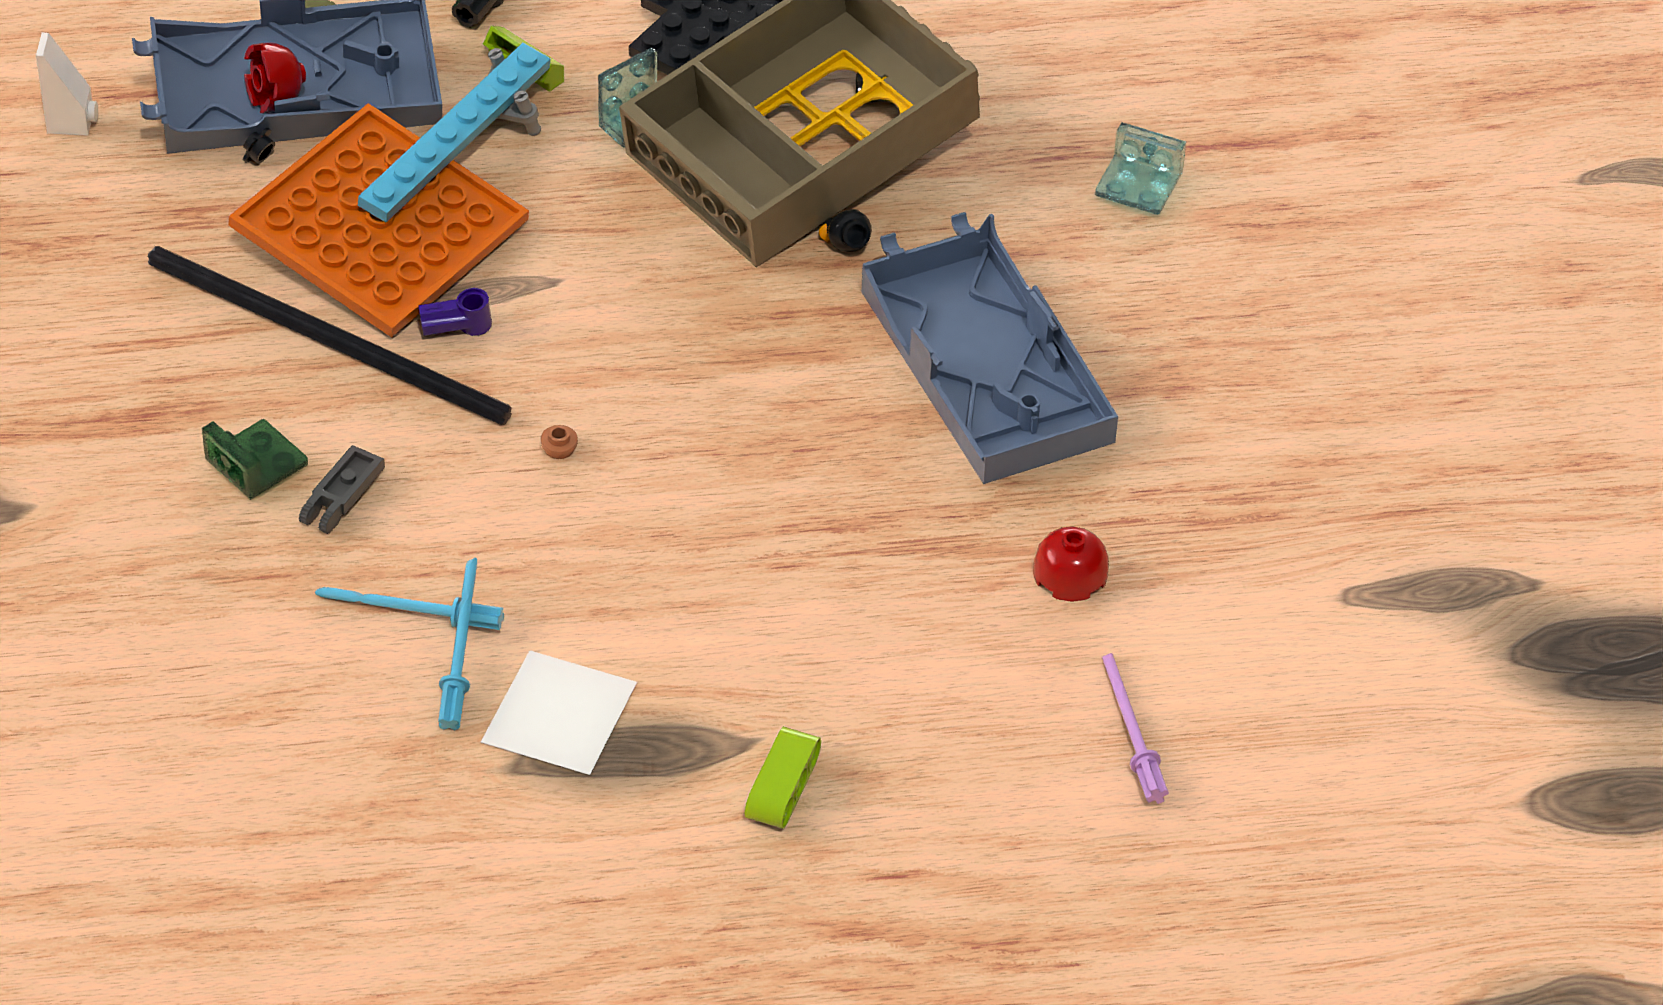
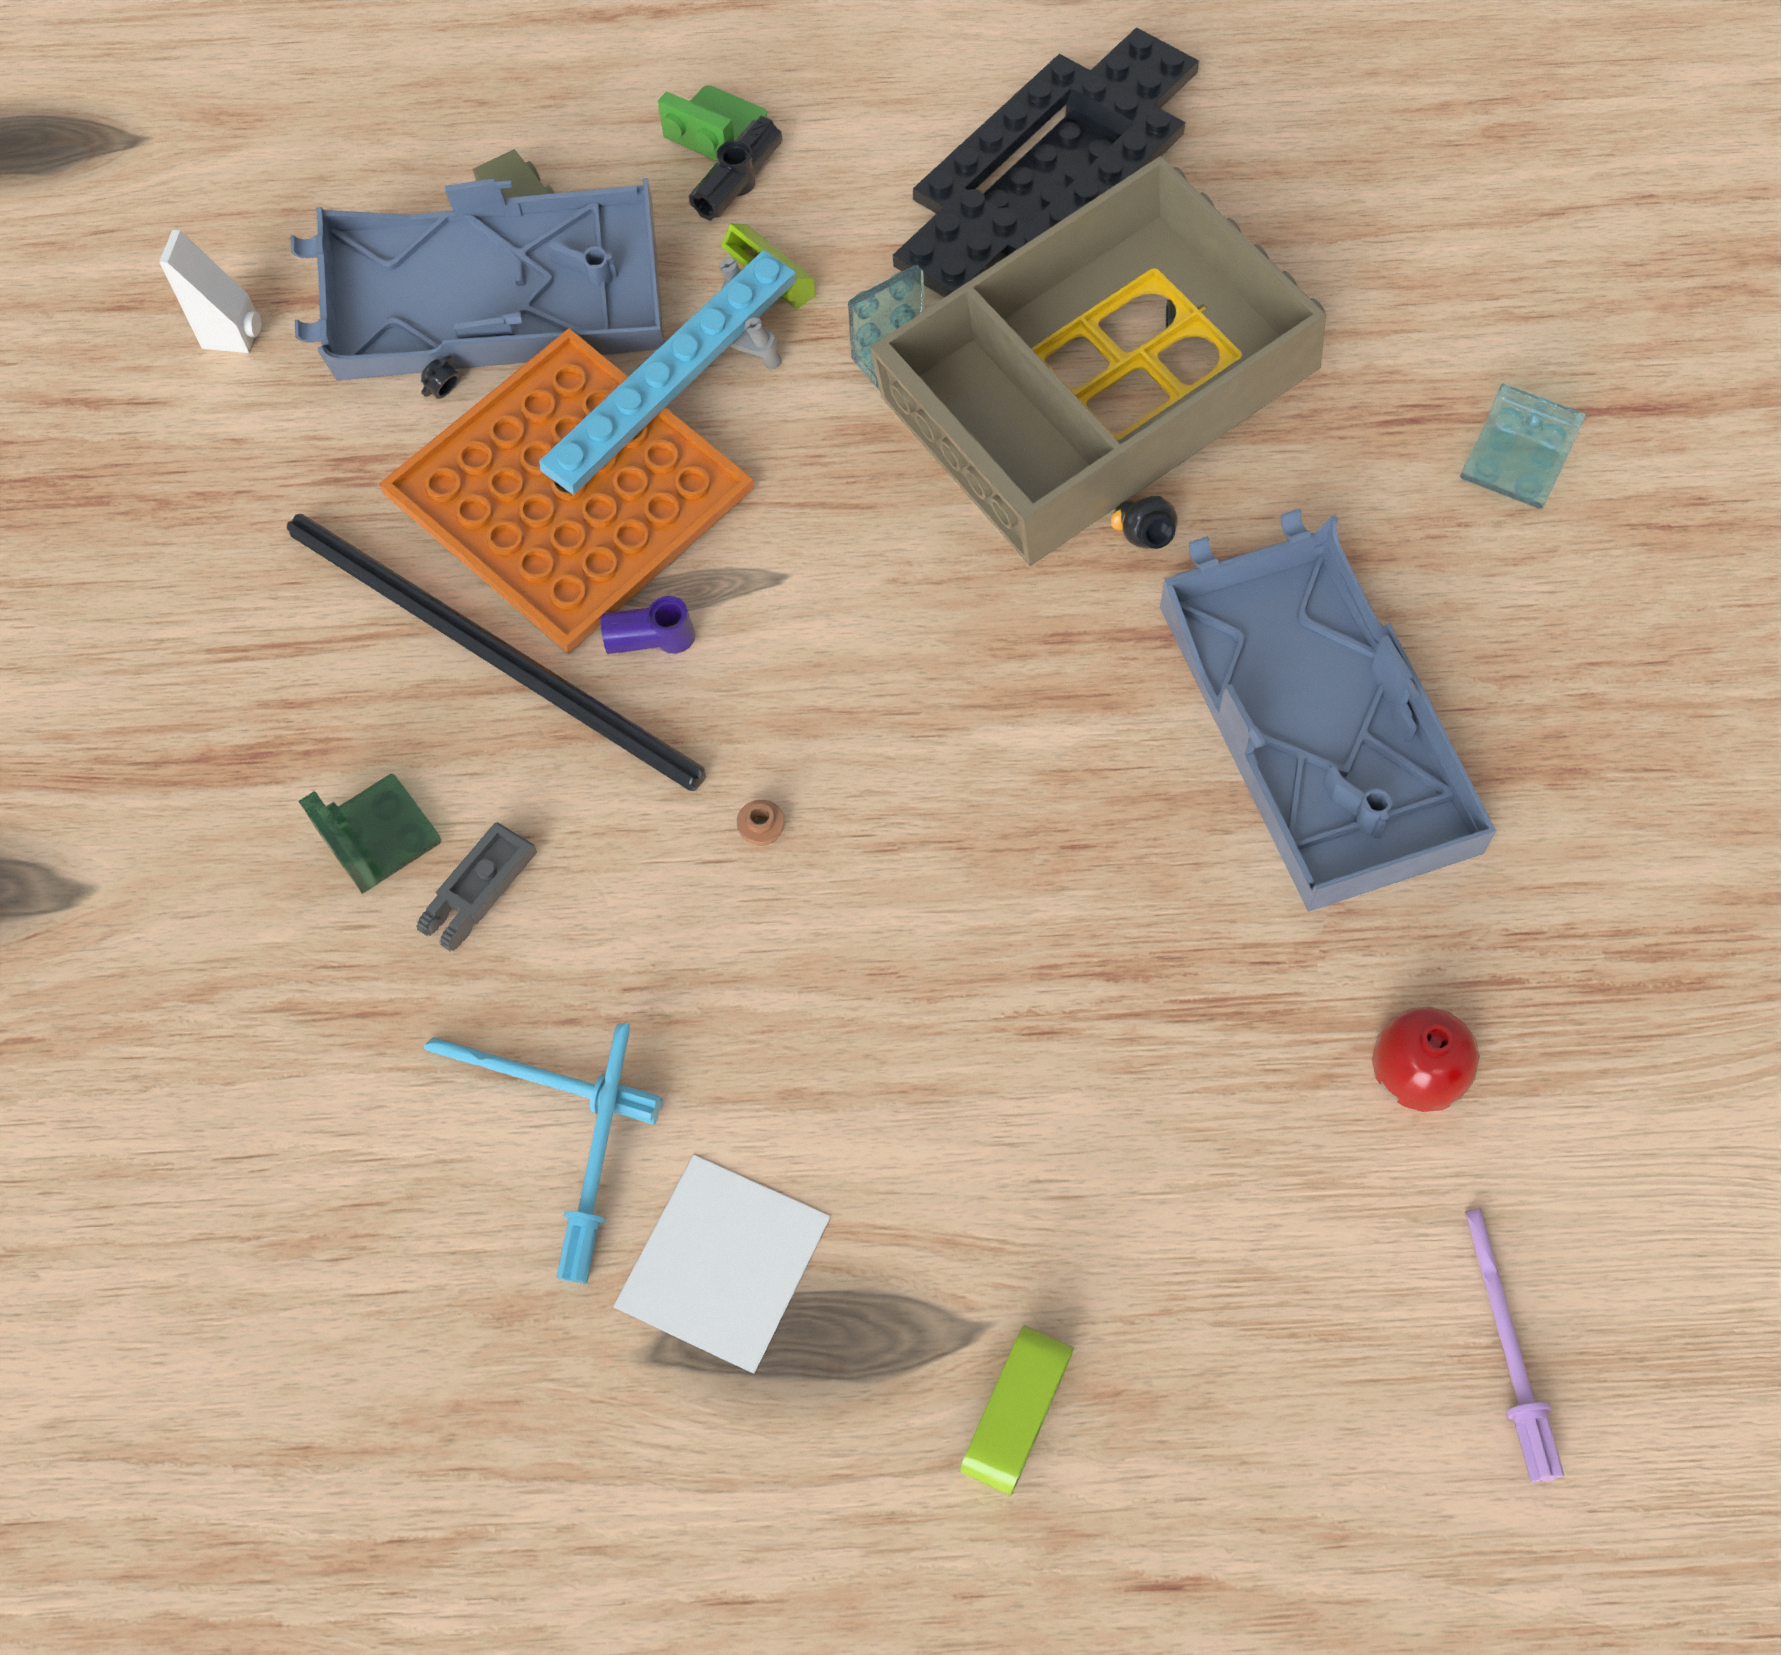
camera: 10 degrees right, 15 degrees up
red cylinder [244,43,306,113] -> none

